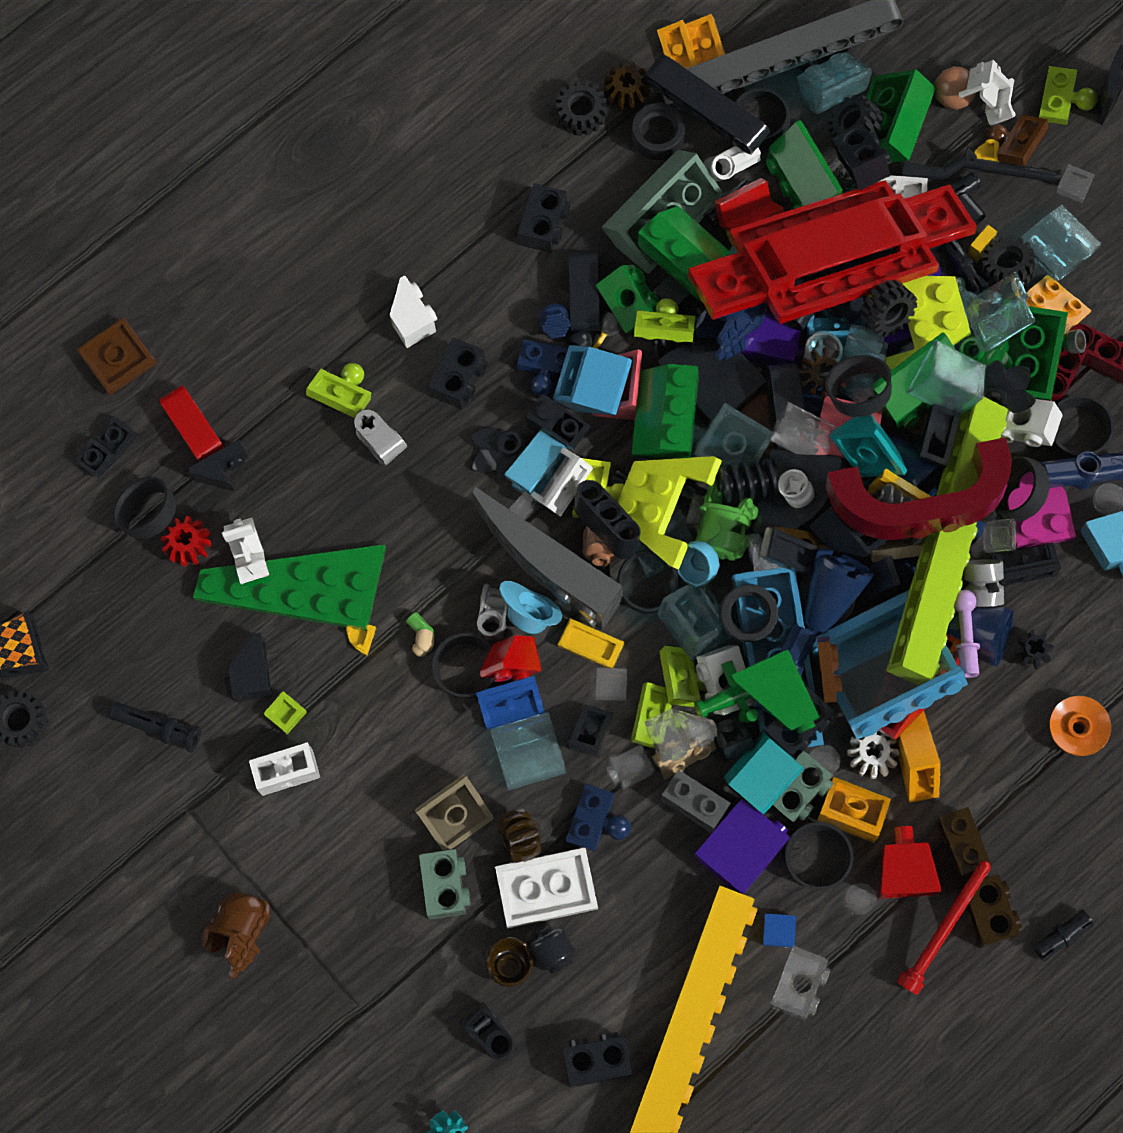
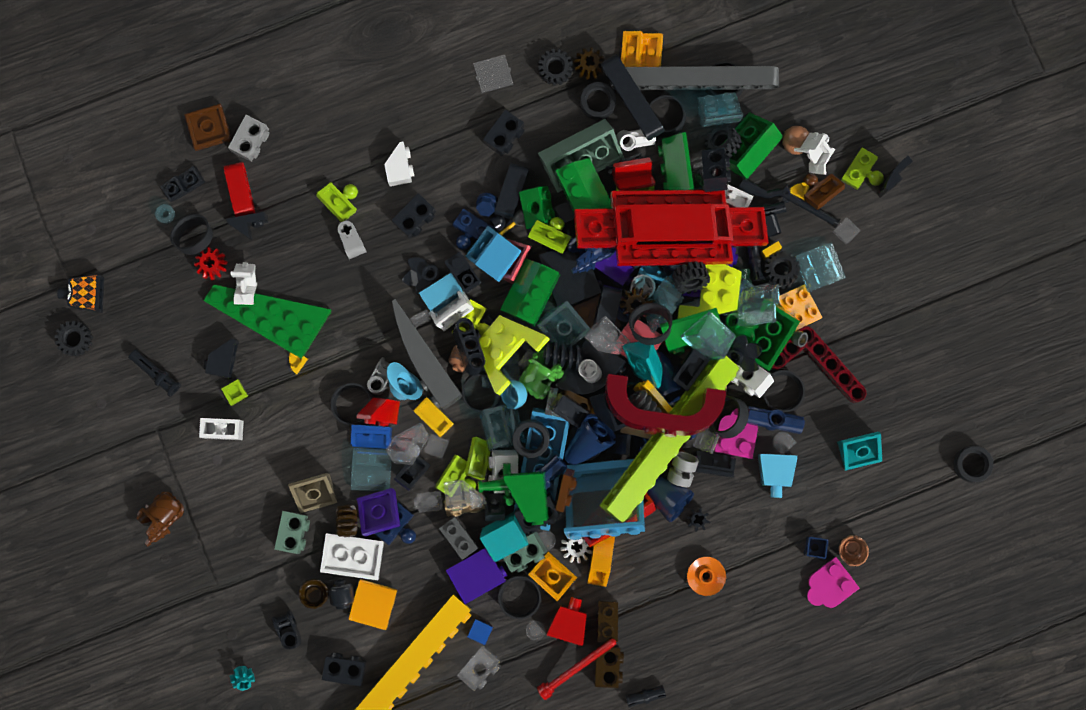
camera: 15 degrees right, 10 degrees up
tan arm [406,612,435,657] -> none
lavender pin [954,590,980,678] -> none
none -> clear light blue plate [155,204,175,223]
none -> light grey brick [228,115,269,162]
none -> light orange slope [349,579,397,630]
none -> dark purple plate [357,488,400,536]
none -> clear slope [386,423,430,465]
none -> clear piece [473,55,513,93]

